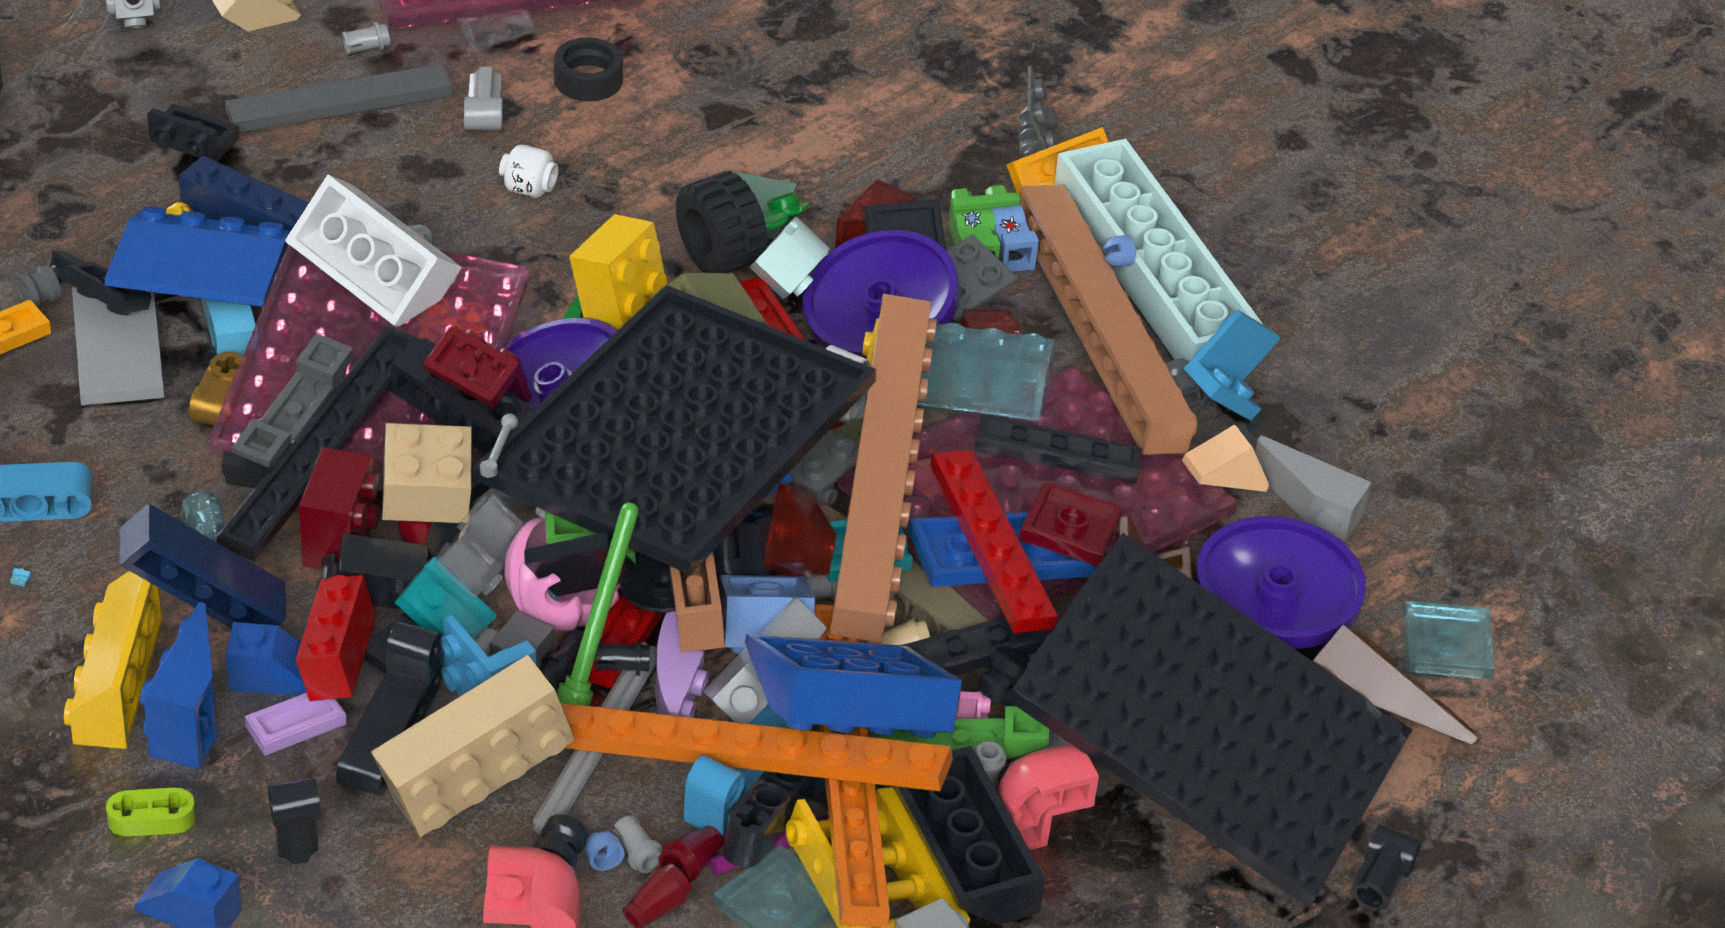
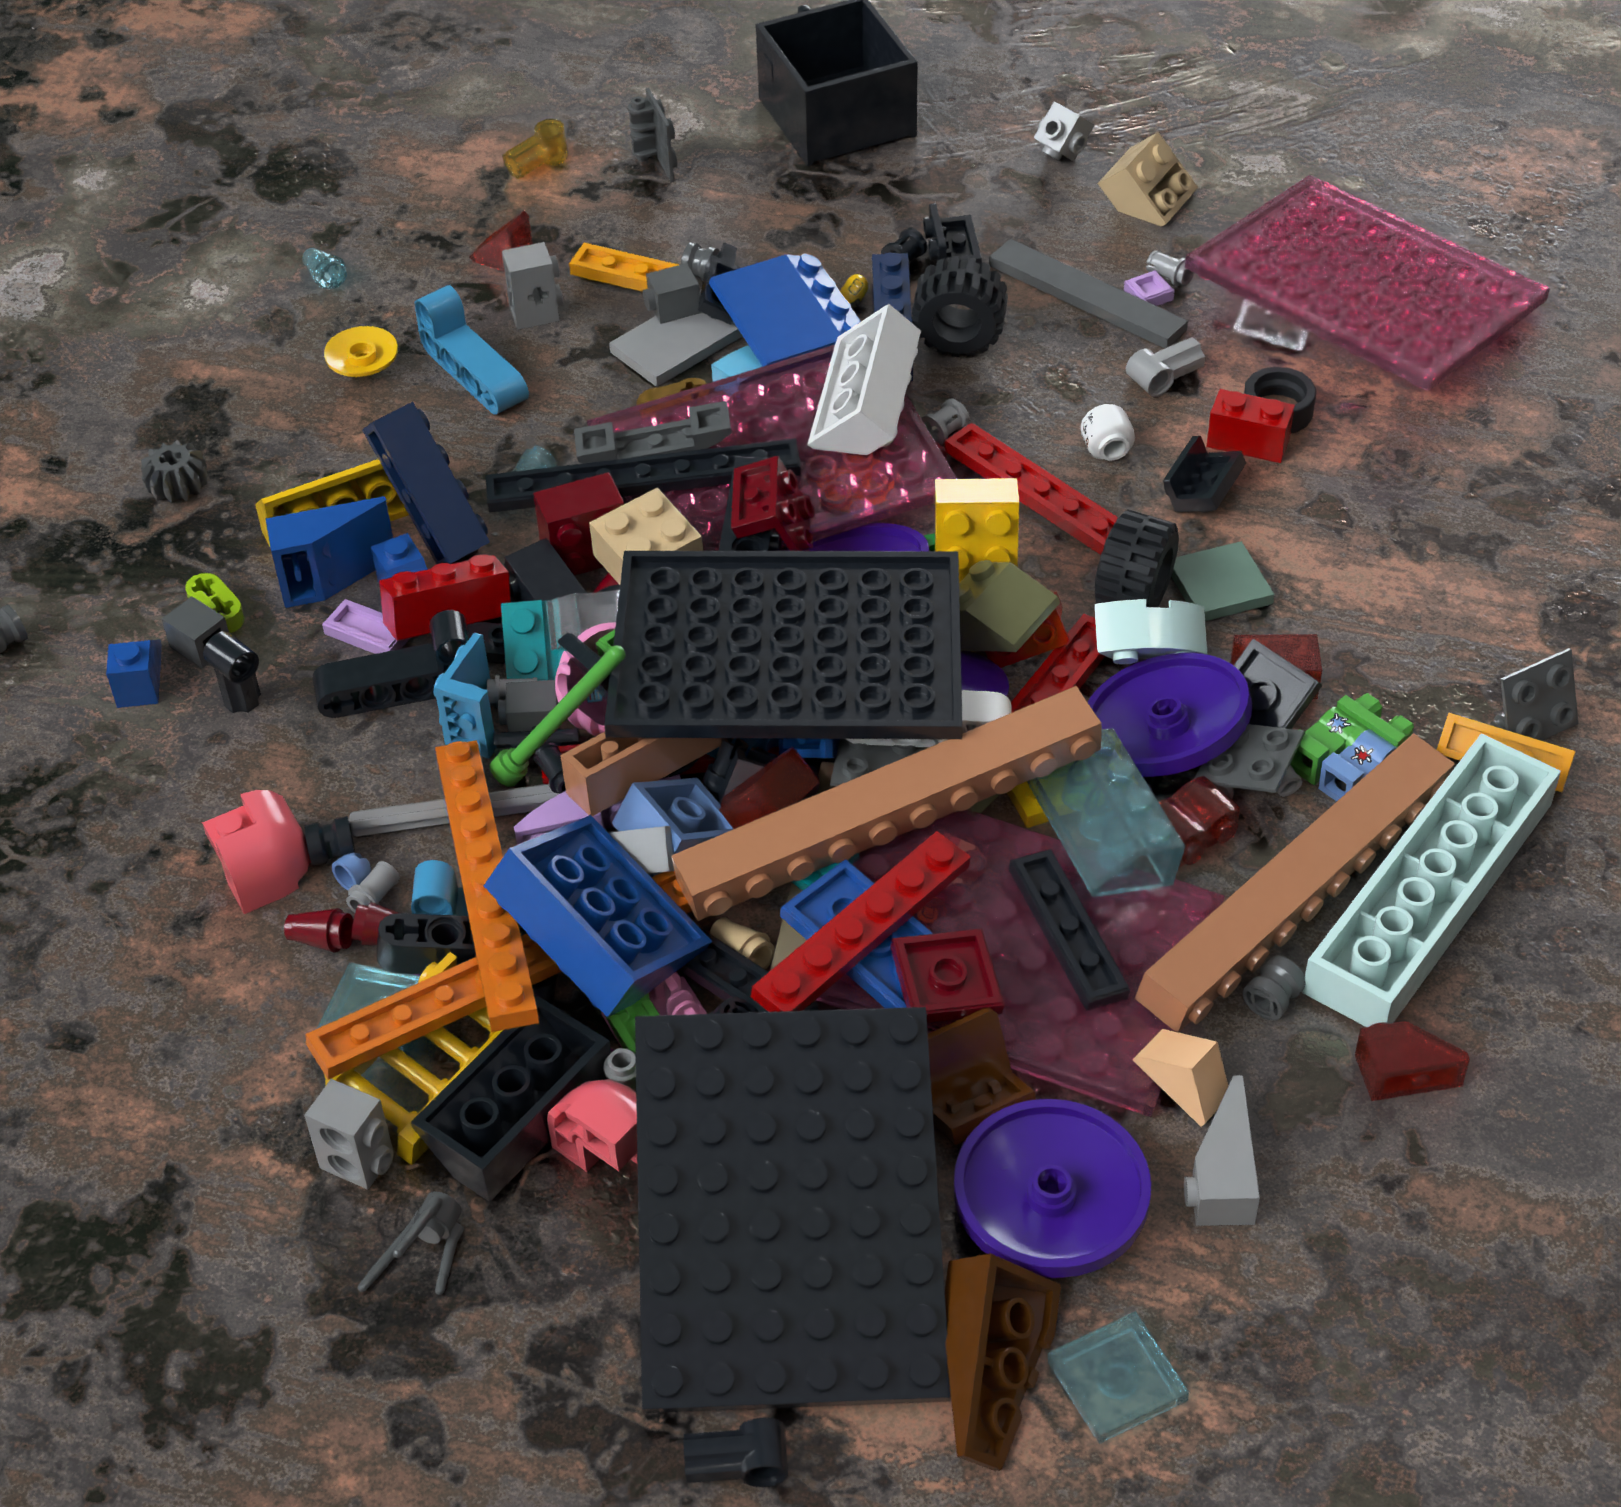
camera: 65 degrees right, 5 degrees up
tan brick [371,655,575,838] -> none
light grey hinge [480,413,518,478] -> none
green plate [763,192,810,232] -> none
medium blue hinge [1103,235,1136,267] -> none
dark azure bracket [1184,310,1280,421] -> none
none -> dark grey brick [162,596,229,668]
none -> dark grey brick [643,263,701,324]
none -> black bush [881,227,928,264]
none -> black tyre [912,256,1008,357]
none -> red plate [945,422,1118,555]
none -> lavender tile [1124,270,1174,306]
none -> black bracket [1163,436,1246,513]
none -> red brick [1206,389,1295,463]
none -> clear red slope [1355,1021,1470,1101]

